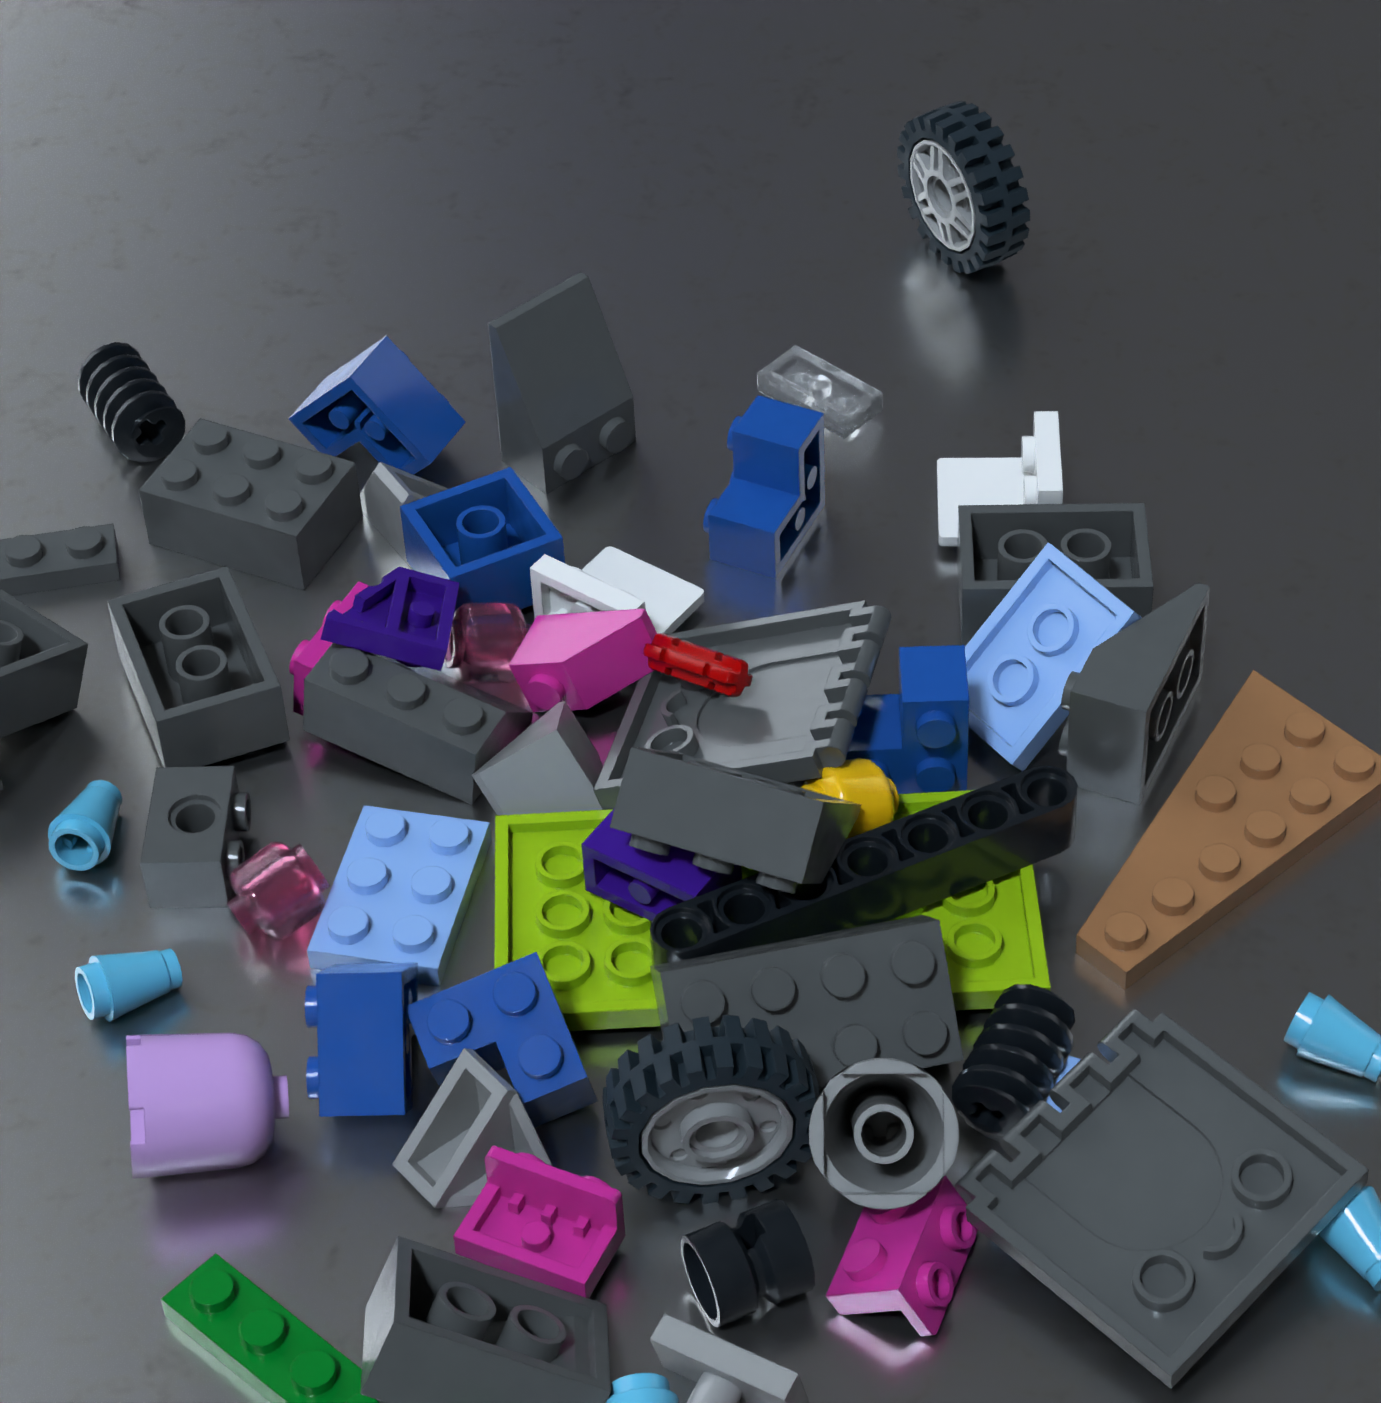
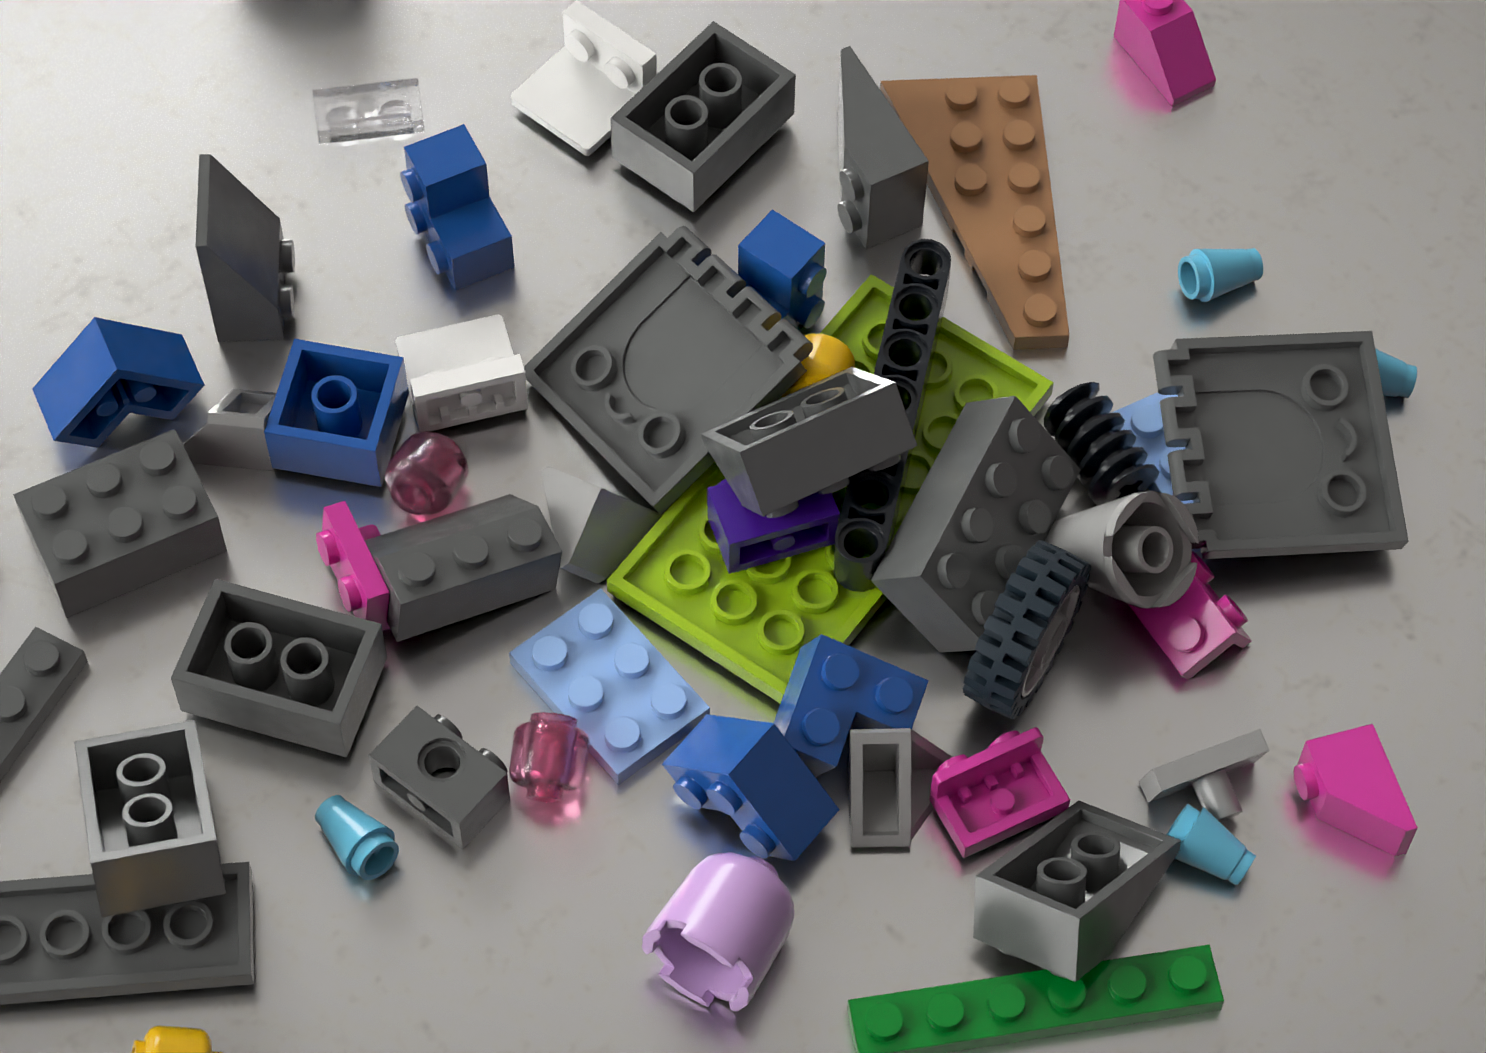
camera: 55 degrees left, 15 degrees up
medium azure cone [75,948,183,1022] -> none
dark purple wing [321,567,460,671] -> none
dark pink slope [509,609,657,712] -> none
red axle [643,633,753,697] -> none
black wheel [680,1199,815,1327] -> none
light blue plate [965,542,1142,771] -> none

